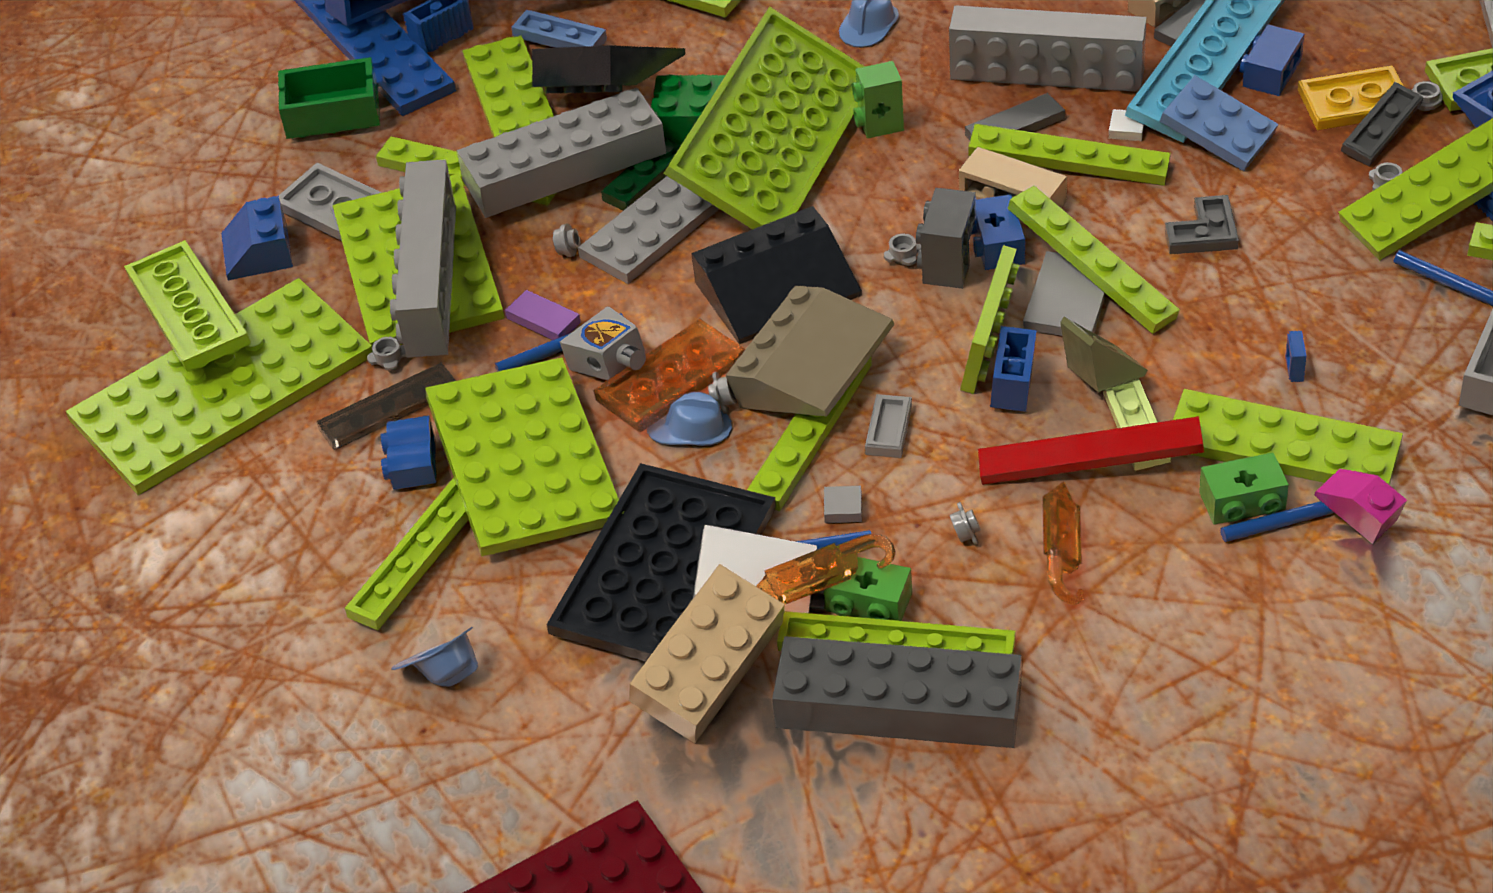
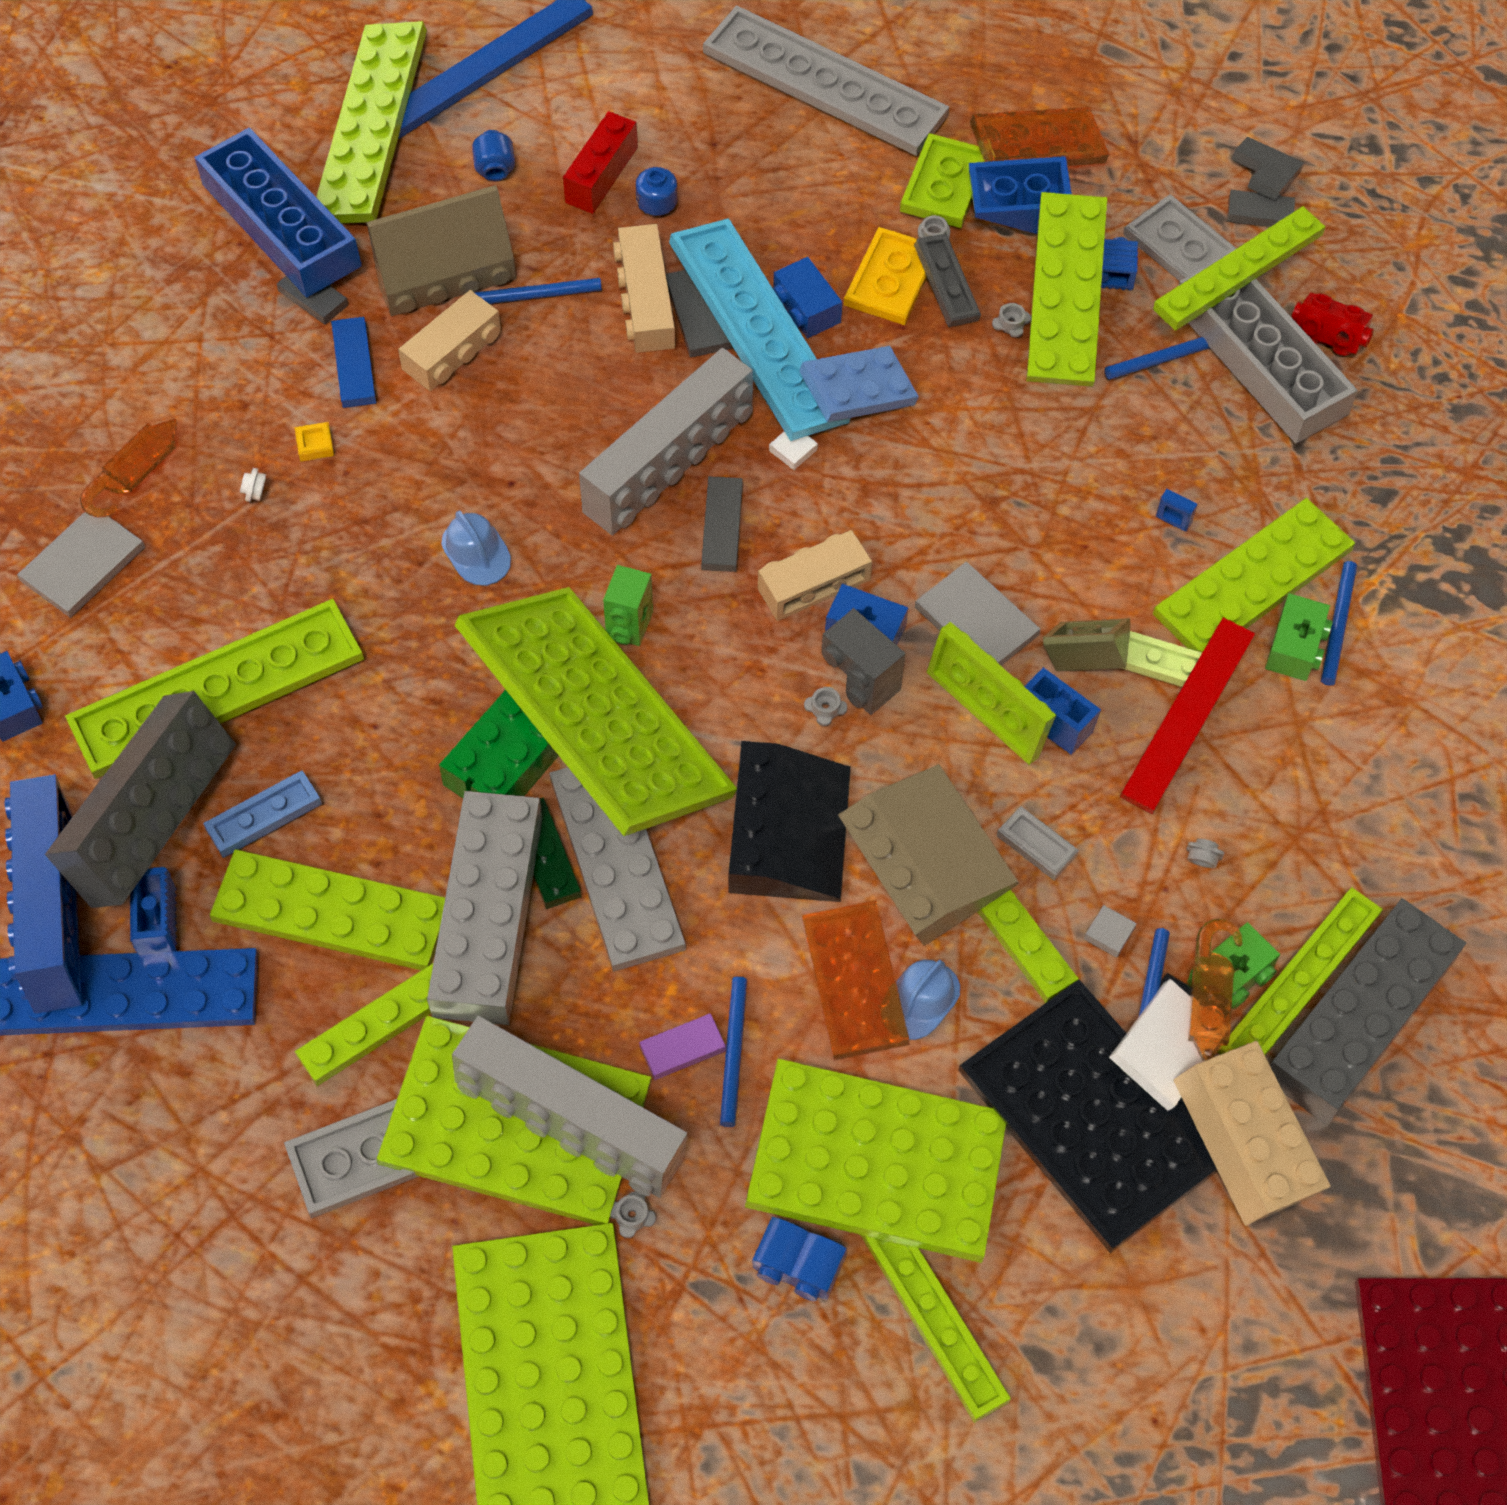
camera: 65 degrees left, 15 degrees up
lime plate [124,240,251,372] -> none
blue slope [221,196,293,280] -> none
green piece [278,57,380,139] -> none
clear smoke tile [317,362,456,450] -> none
medium blue piece [391,627,478,686] -> none
black slope [532,45,685,94] -> none
light grey plate [553,223,581,257] -> none
light grey torso [560,306,646,380] -> none
light grey plate [708,372,737,414] -> none
lime plate [968,124,1171,186] -> none
lime plate [1008,185,1180,334] -> none
clear orange plate [1042,481,1084,605] -> none
dark grey tile [1165,195,1239,254] -> none
dark pink slope [1314,469,1407,544] -> none

